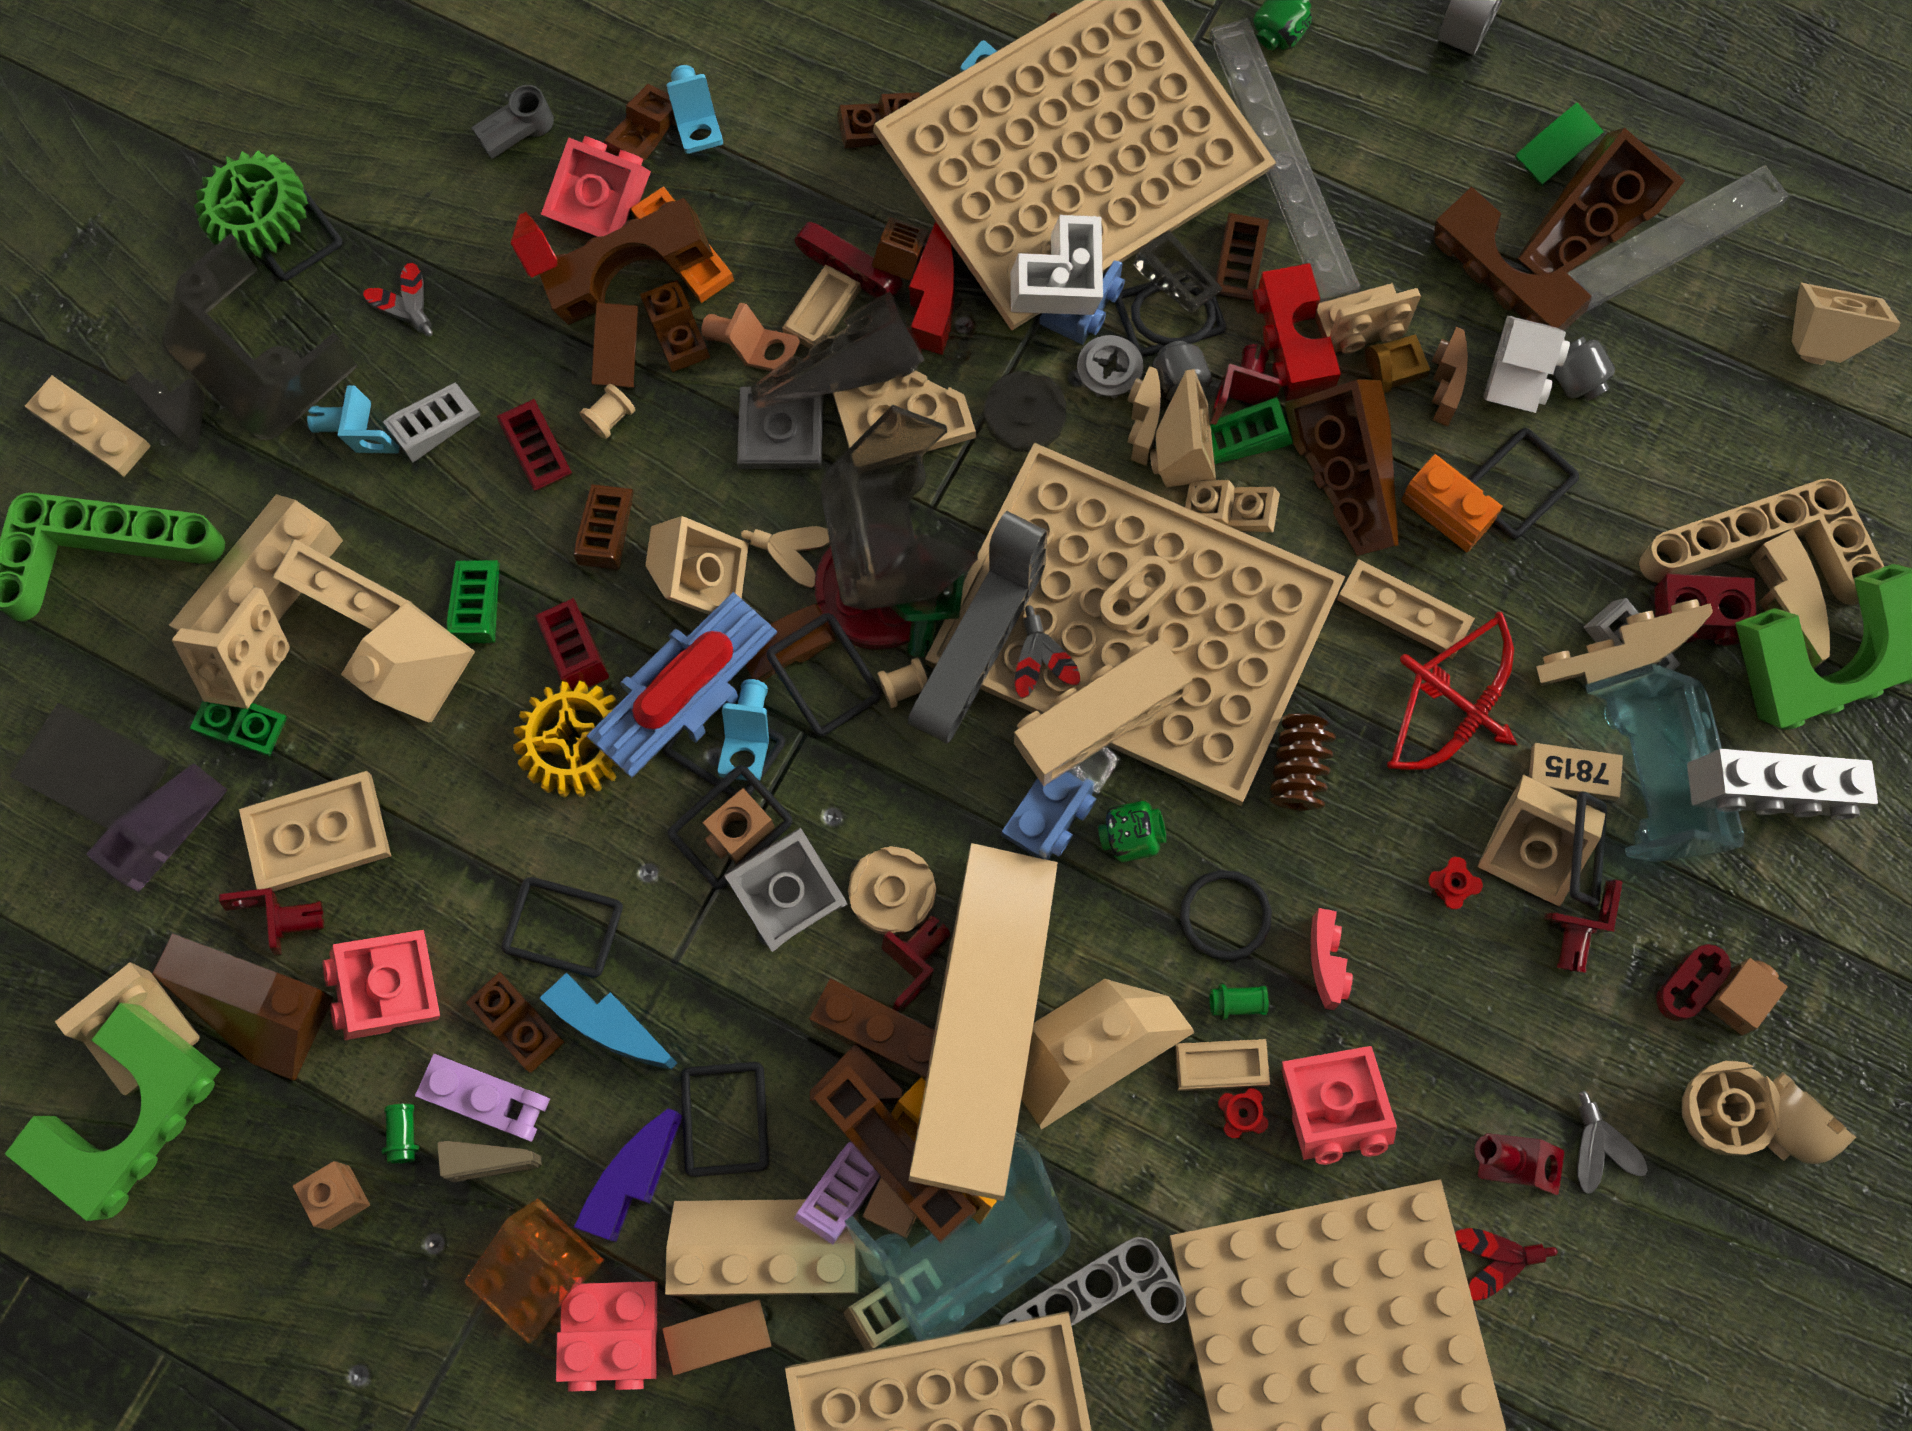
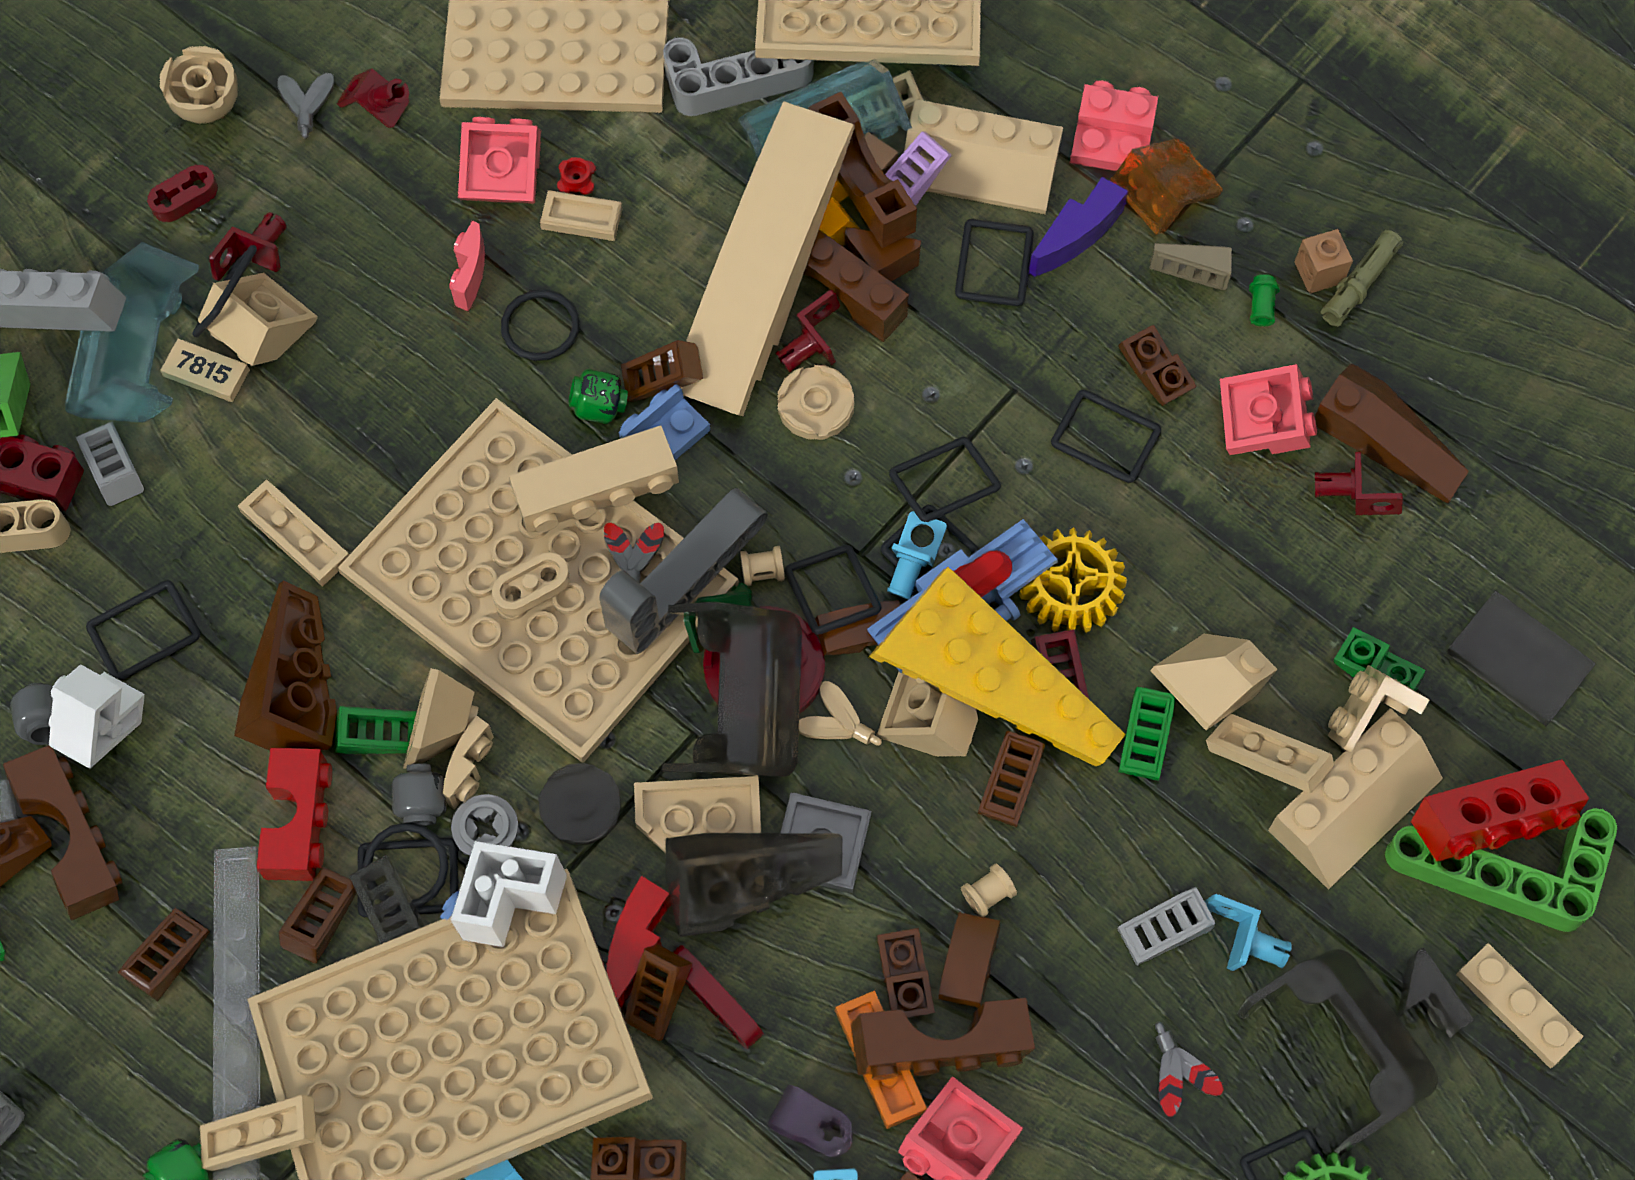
camera: 170 degrees left, 5 degrees down
bright green arch [5,1003,221,1221] -> none
tan bracket [55,962,200,1096] -> none
clear purple slope [86,763,227,892] -> none
tan plate [239,771,391,891] -> none
lavender plate [415,1054,550,1142] -> none
dark red slope [496,399,572,492] -> none
red slope [510,212,558,278] -> none
dark azure slope [540,973,677,1069] -> none
medium nougat slope [662,1300,772,1375] -> none
nougat bracket [701,303,800,374] -> none
medium nougat brick [702,788,775,864] -> none
light grey slope [724,828,848,952] -> none
tan tile [782,265,861,353] -> none
tan wedge [1021,979,1194,1130] -> none
tan slope [1185,480,1280,533] -> none
green pin [1209,984,1269,1020] -> none
dark red bracket [1210,344,1282,425] -> none
reddish brown piece [1269,713,1336,811] -> none
tan bracket [1315,283,1421,354] -> none
pearl gold tile [1365,334,1430,393] -> none
red piece [1387,612,1518,770] -> none
orange brick [1401,454,1503,552] -> none
red plate [1428,857,1483,910] -> none
medium nougat slope [1431,327,1468,426] -> none
piece [1455,1228,1558,1301] -> none
tan slope [1536,599,1713,692] -> none
medium nougat brick [1705,958,1788,1035] -> none
tan cylinder [1758,1072,1856,1164] -> none
none -> reddish brown slope [117,908,210,1002]
none -> tan plate [200,1095,316,1171]
none -> reddish brown slope [621,340,703,402]
none -> clear purple piece [767,1085,853,1157]
none -> yellow wing [869,567,1126,767]
none -> olive pin [1321,230,1403,326]
none -> red brick [1411,759,1590,862]

